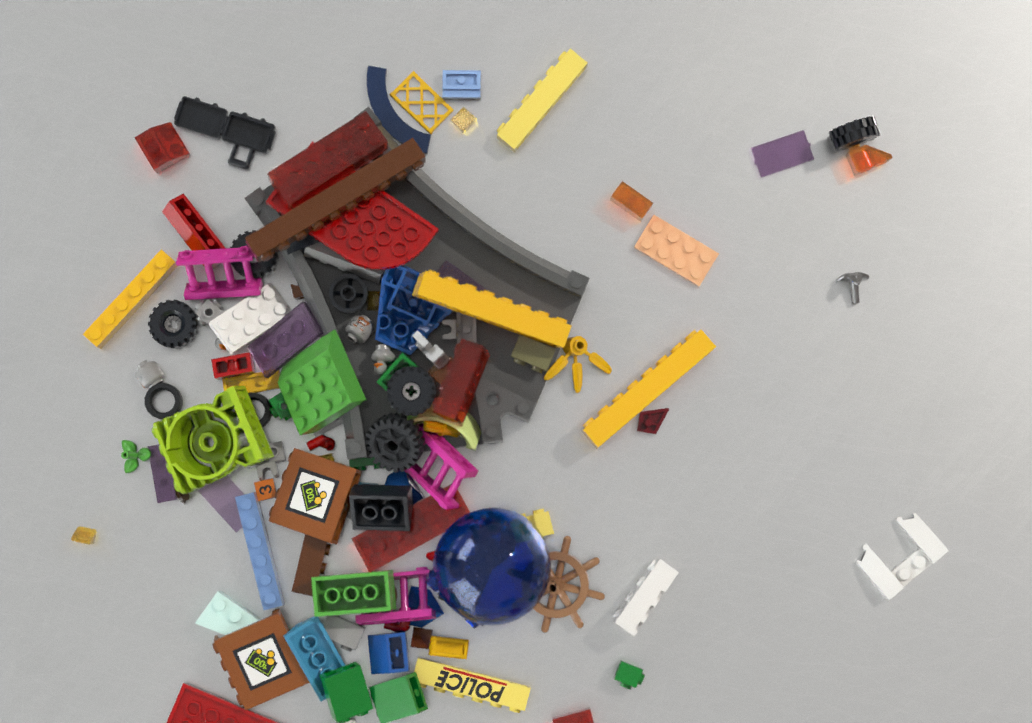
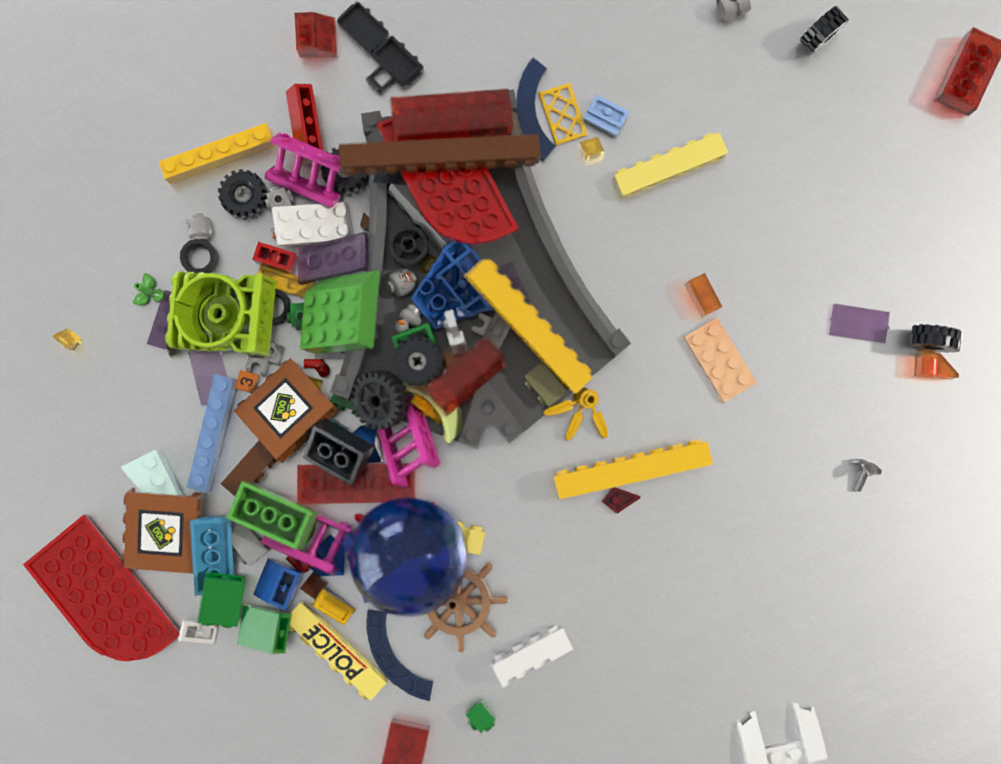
camera: 25 degrees right, 0 degrees up
none -> dark blue tile [366,609,433,701]

